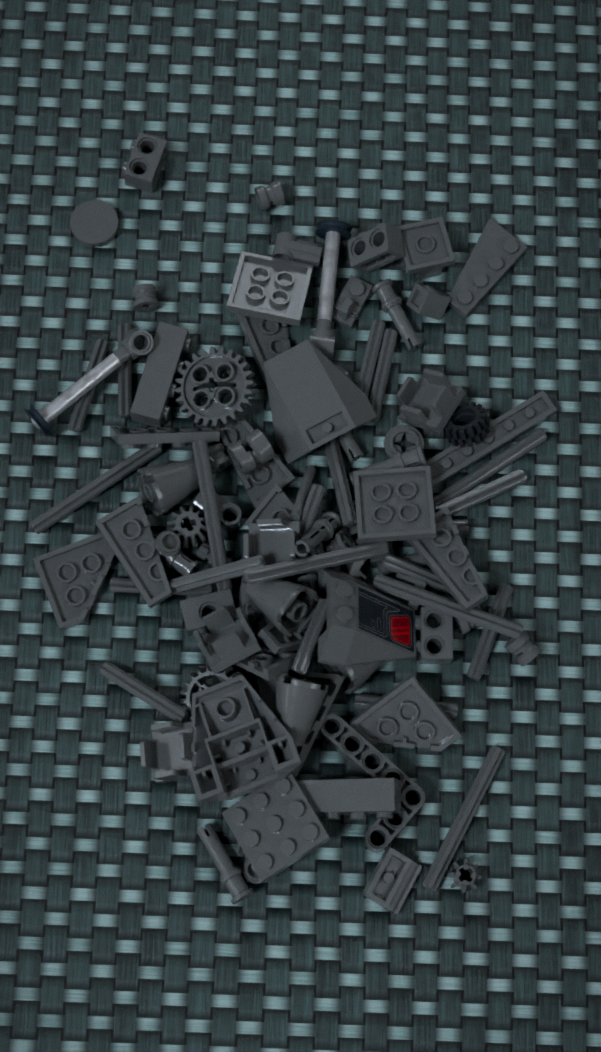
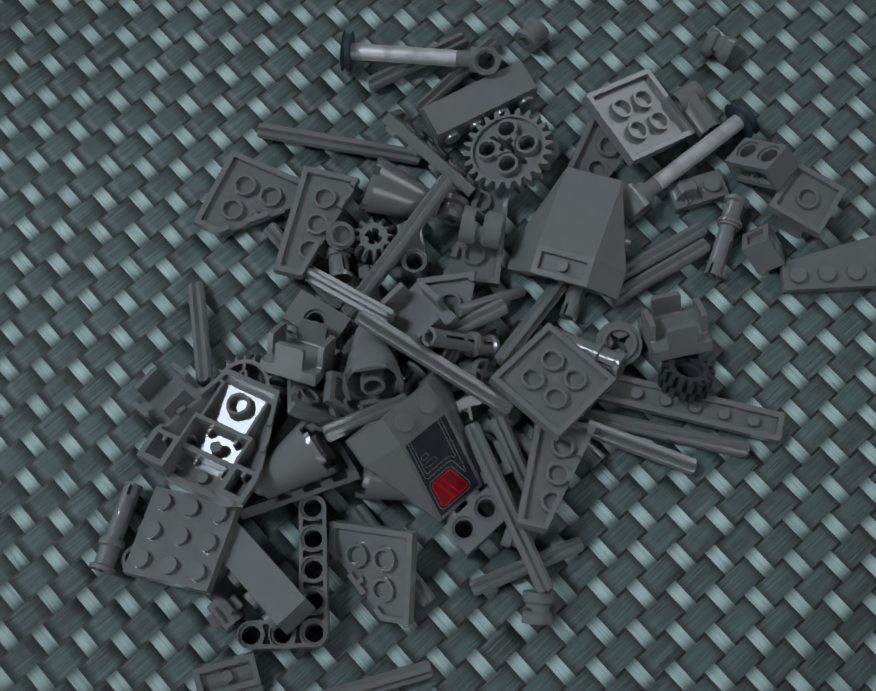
camera: 50 degrees right, 0 degrees up
none -> dark grey gear [206,593,245,632]

